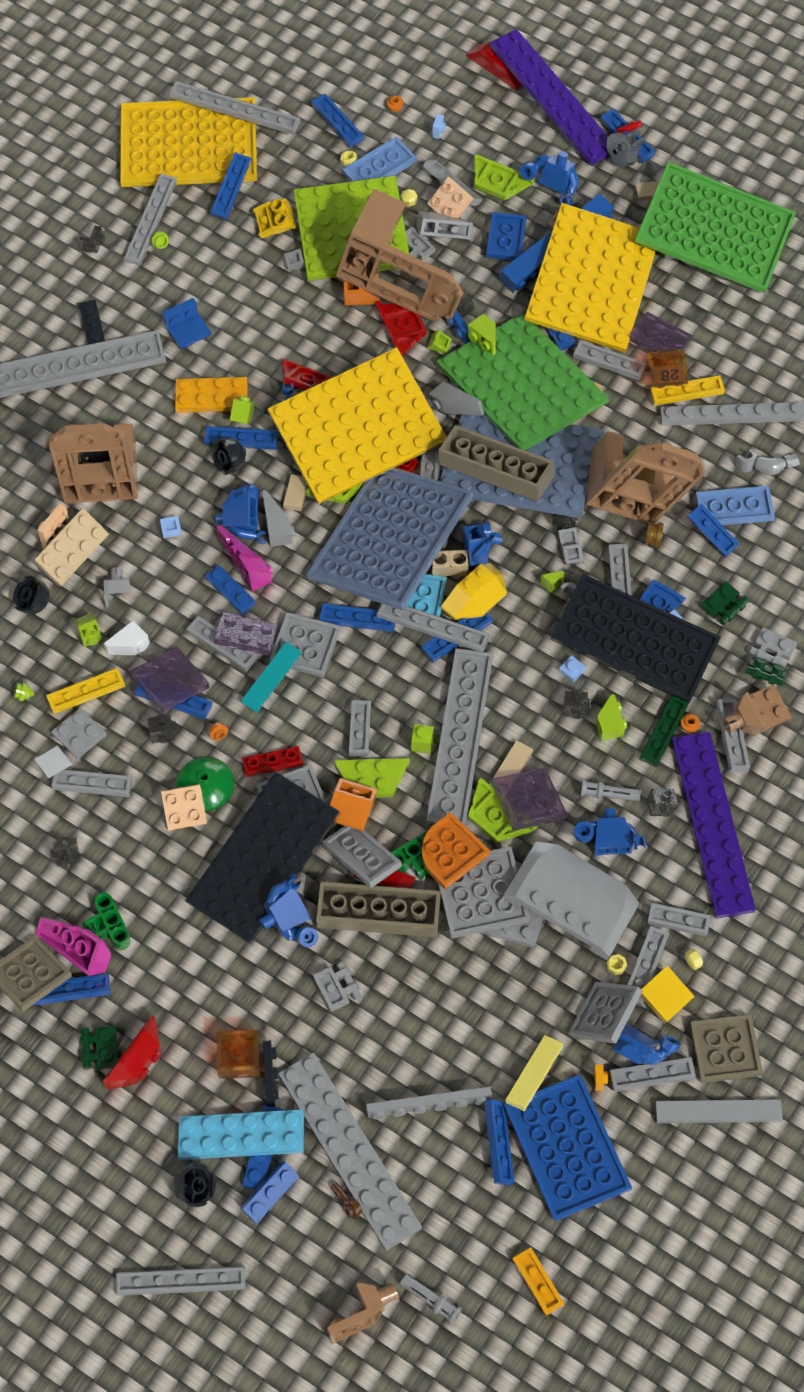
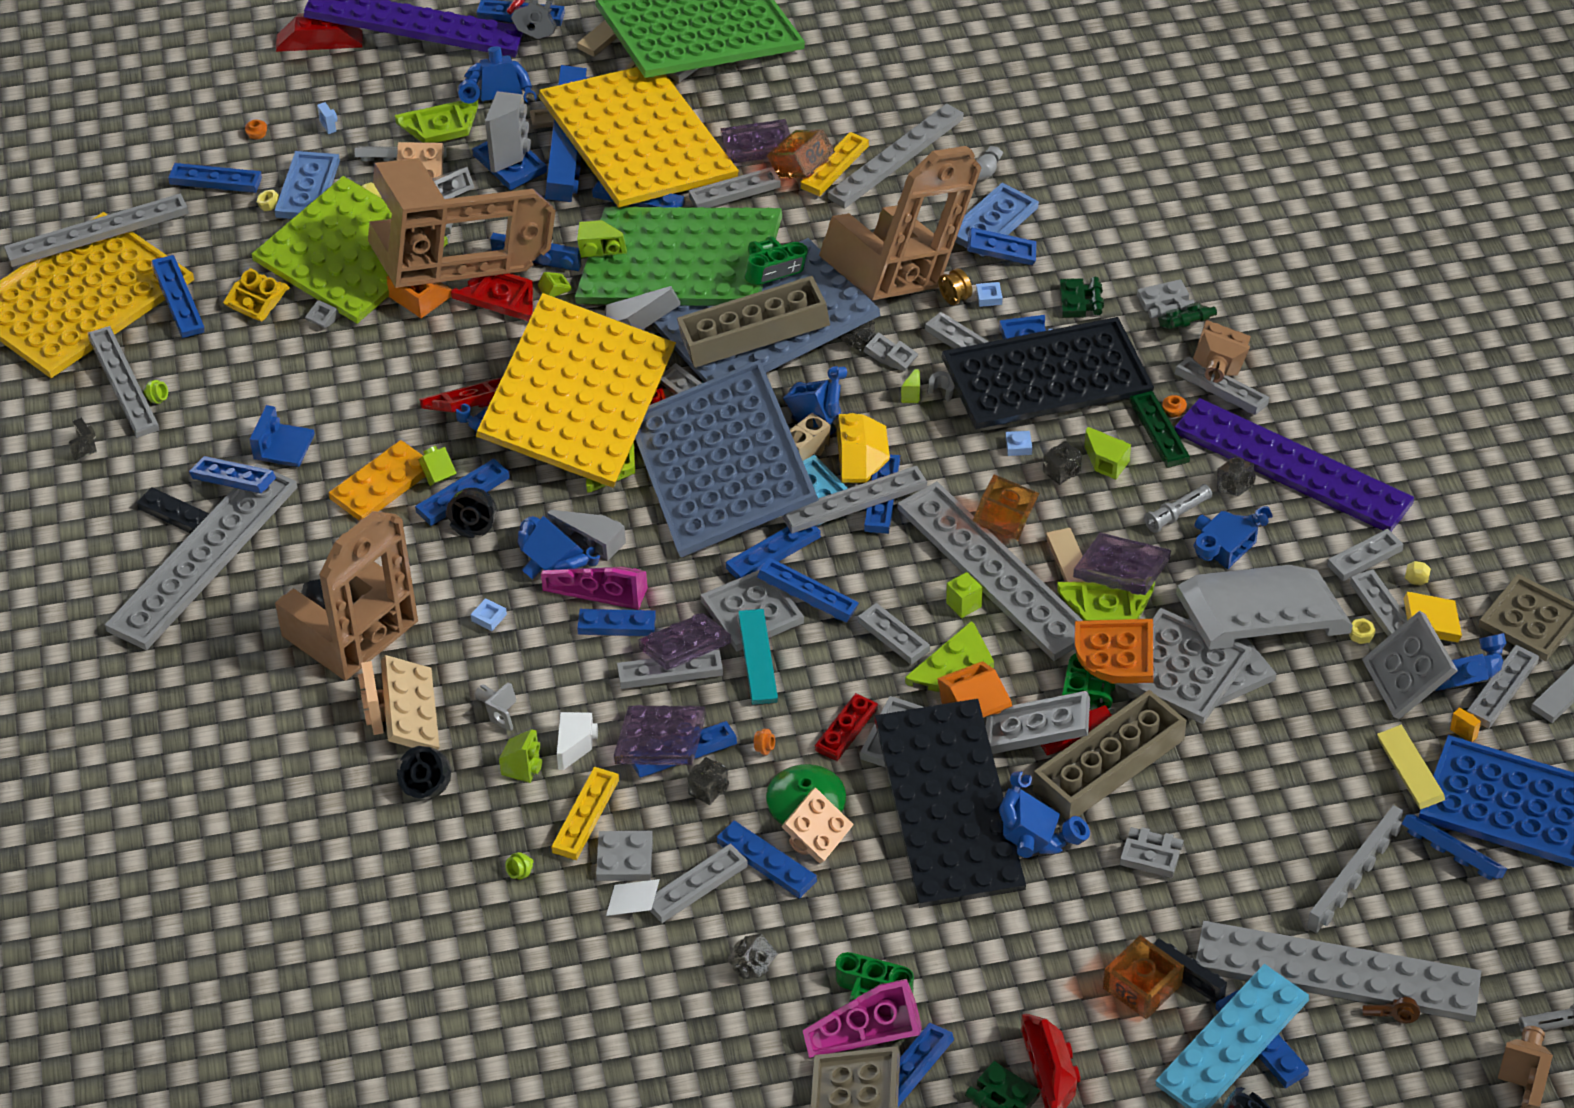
camera: 45 degrees left, 15 degrees down
plate [240,1161,300,1224] -> none
tan tile [283,474,308,511] -> none
none -> blue plate [189,456,276,493]
none -> light grey slope [485,91,531,172]
none -> blue plate [717,820,817,899]
none -> green beam [745,236,808,285]
none -> blue plate [757,557,859,623]
none -> clear orange brick [973,474,1040,541]
none -> light blue plate [976,282,1003,307]

